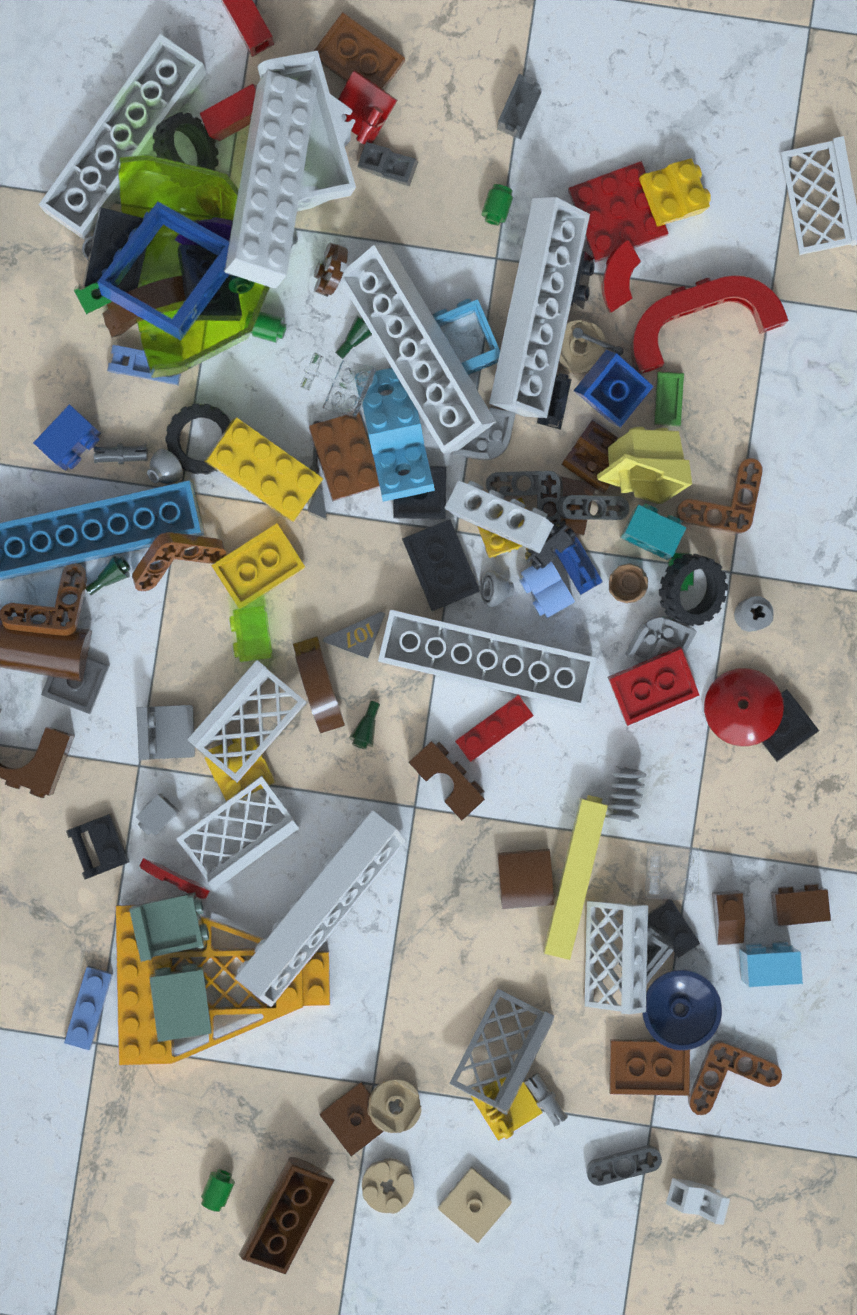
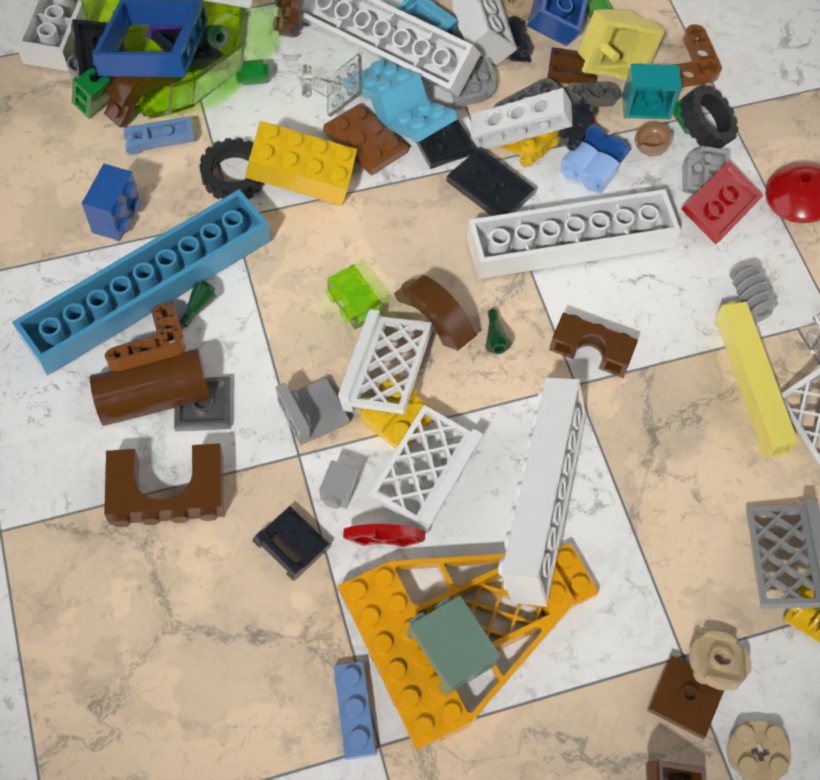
camera: 35 degrees left, 25 degrees down
dark grey pin [94,443,148,464] -> none
sand green panel [129,892,209,962] -> none
dark orange beam [132,532,226,591] -> none
light grey brick [147,449,183,484] -> none
yellow plate [211,523,306,610] -> none
dark grey slope [308,487,327,521] -> none
flat silver tile [323,612,385,658] -> none
dark green cone [335,315,372,359] -> none
red plate [455,695,534,762] -> none
light grey brick [481,570,514,607] -> none
reddish brown slope [497,849,554,909] -> none
light grey piece [734,596,774,632] -> none

